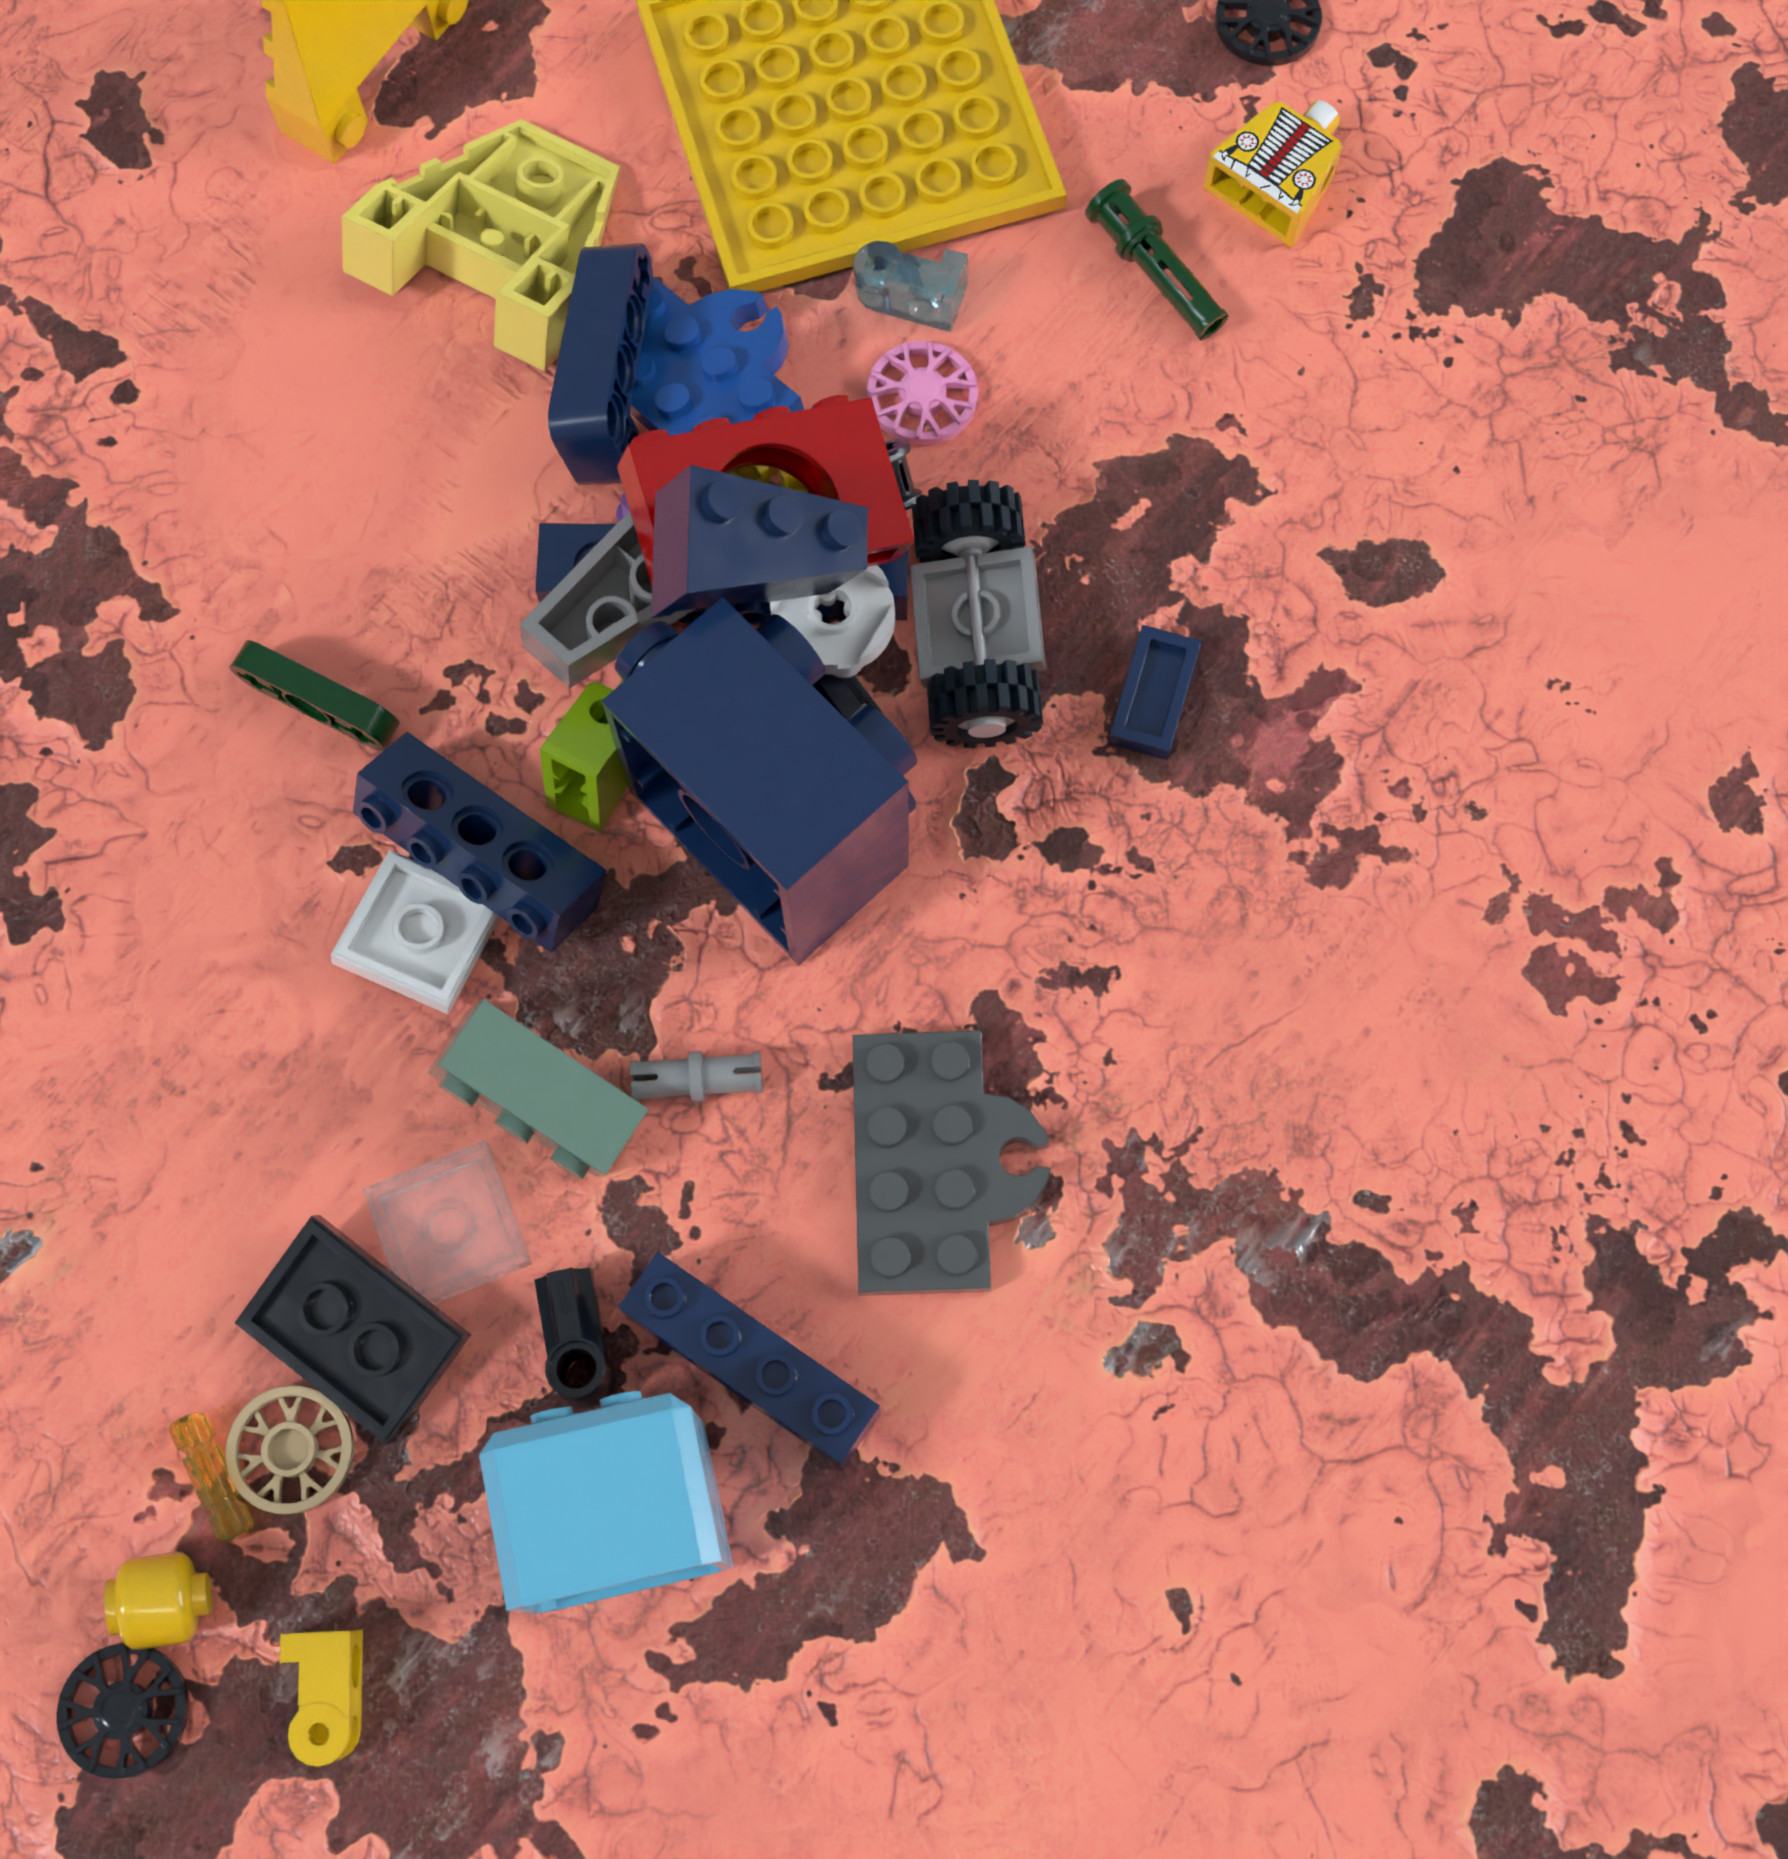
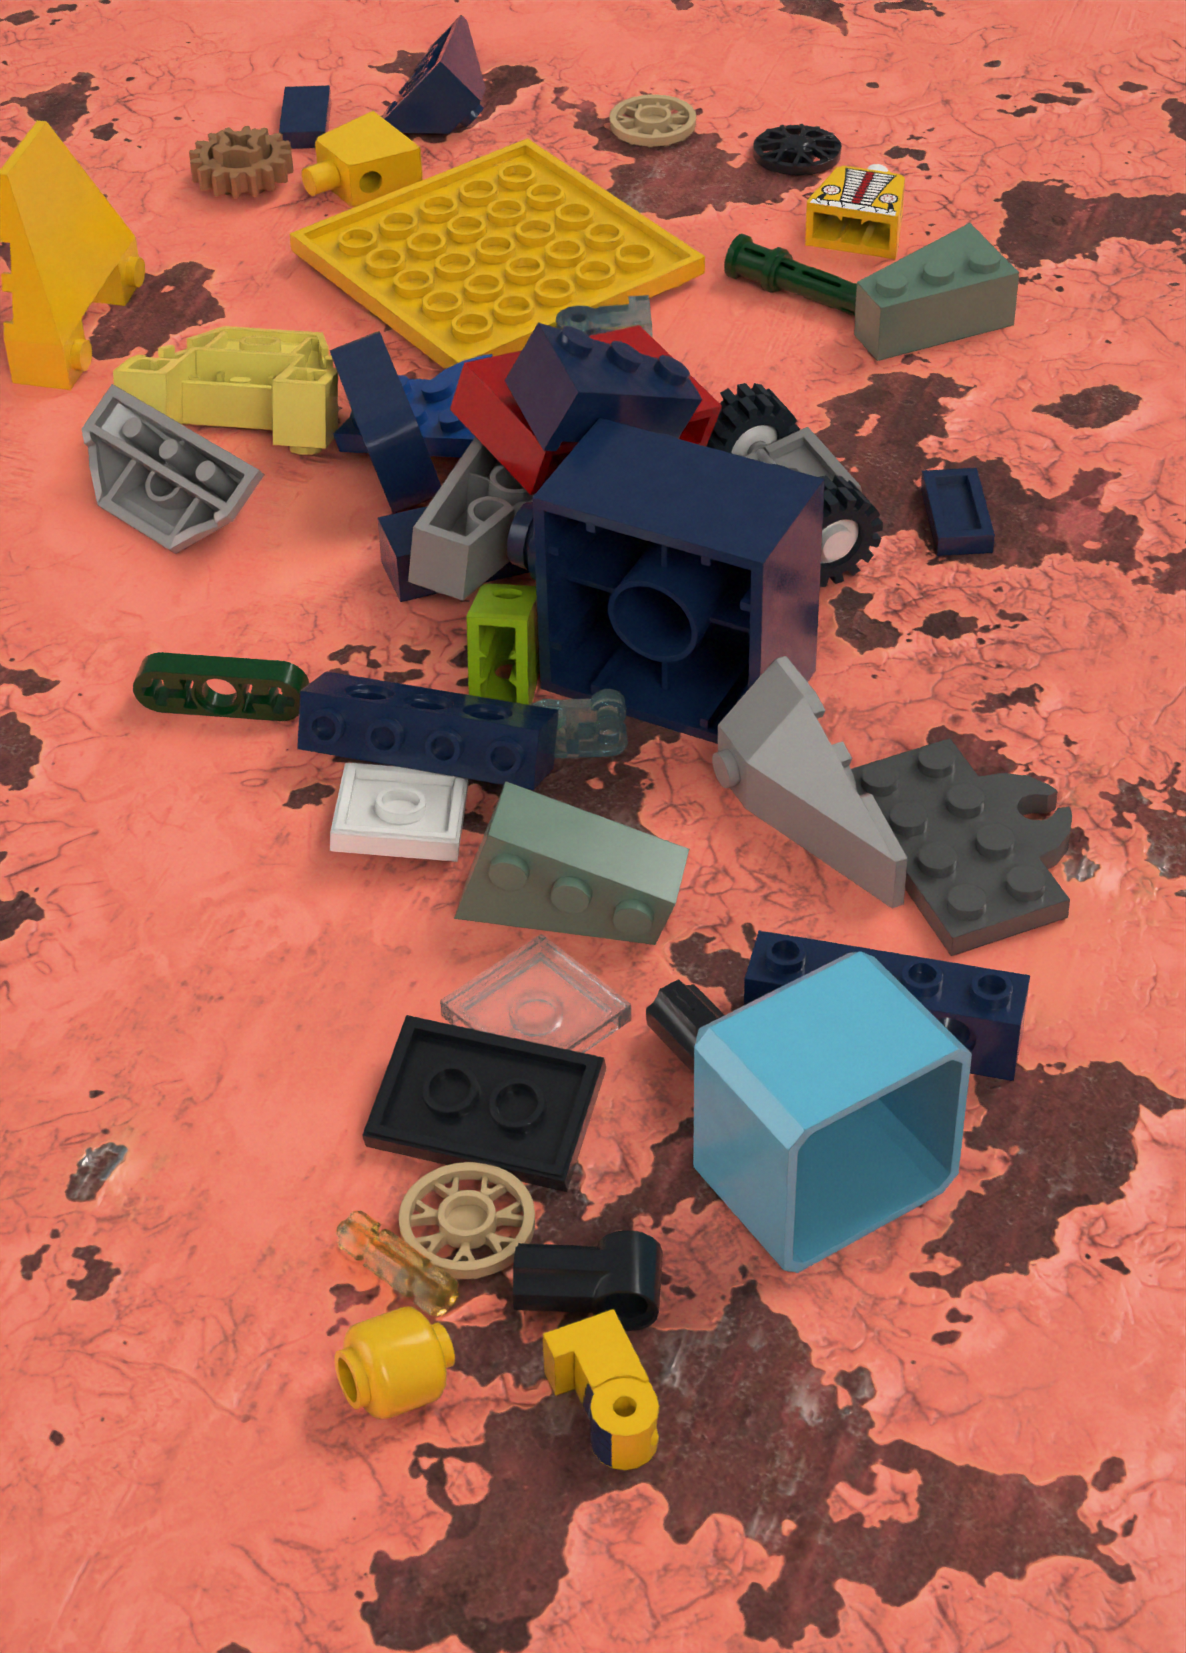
camera: 20 degrees left, 30 degrees down
black wheel [57,1643,189,1779] -> none
light grey pin [630,1051,763,1102] -> none
none -> light grey wedge [81,384,265,554]
none -> black piece [512,1230,663,1331]
none -> clear light blue plate [530,689,628,758]
none -> light grey wedge [712,656,907,909]
none -> sand green wedge [854,223,1019,361]

